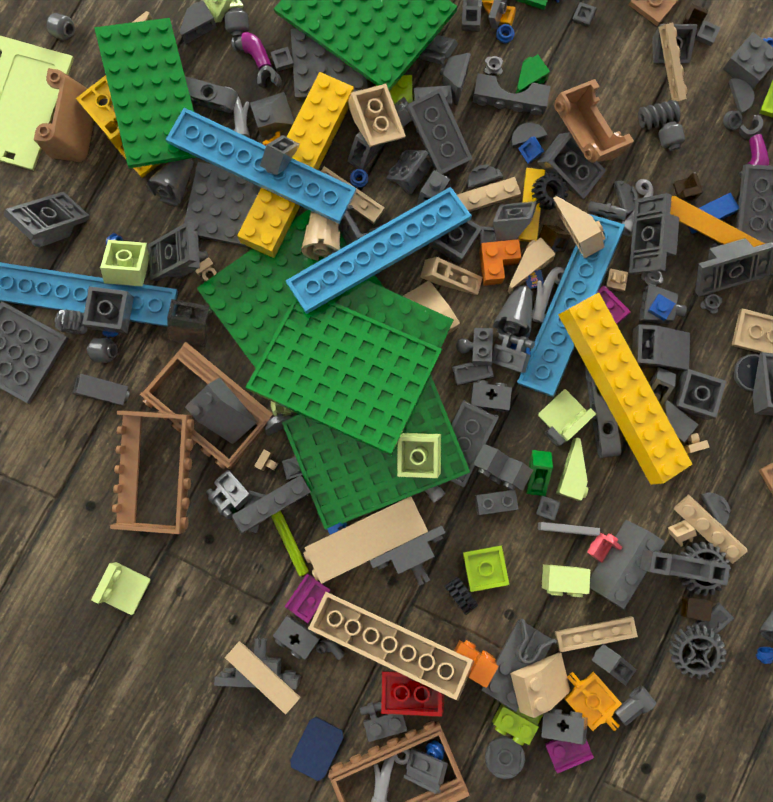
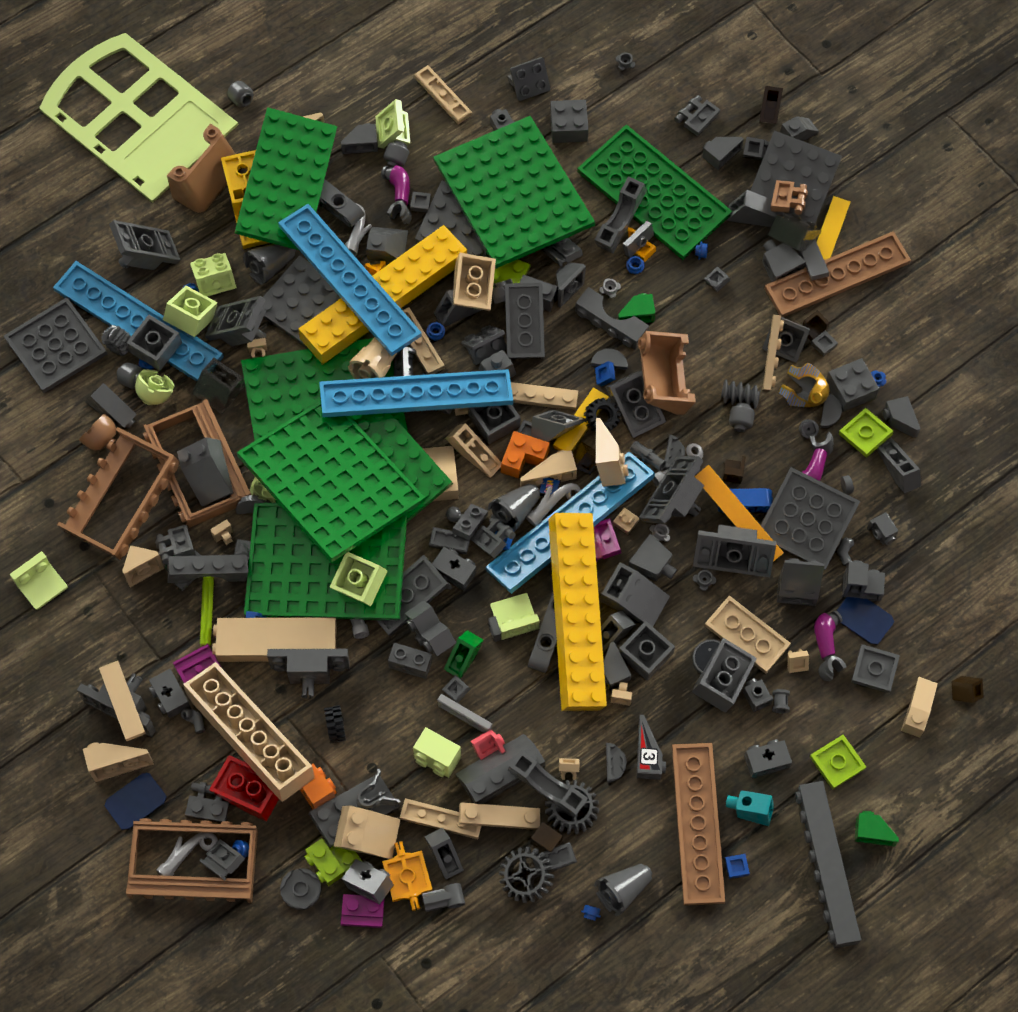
camera: 25 degrees right, 15 degrees down
dark grey slope [260,135,300,175] -> none
lime plate [463,545,509,592] -> none
dark grey tile [467,164,503,190] -> none
yellowish green slope [556,438,588,501] -> none
blue plate [648,294,676,321] -> none
tan plate [674,494,748,564] -> none
none -> medium nougat cylinder [79,414,116,451]
none -> tan slope [83,743,154,782]
none -> tan slope [122,545,164,587]
none -> yellowish green cylinder [135,369,174,405]
none -> yellowish green bracket [190,253,237,297]
none -> tan plate [459,803,540,830]
none -> slope [636,715,666,780]
none -> pearl gold piece [778,363,829,407]

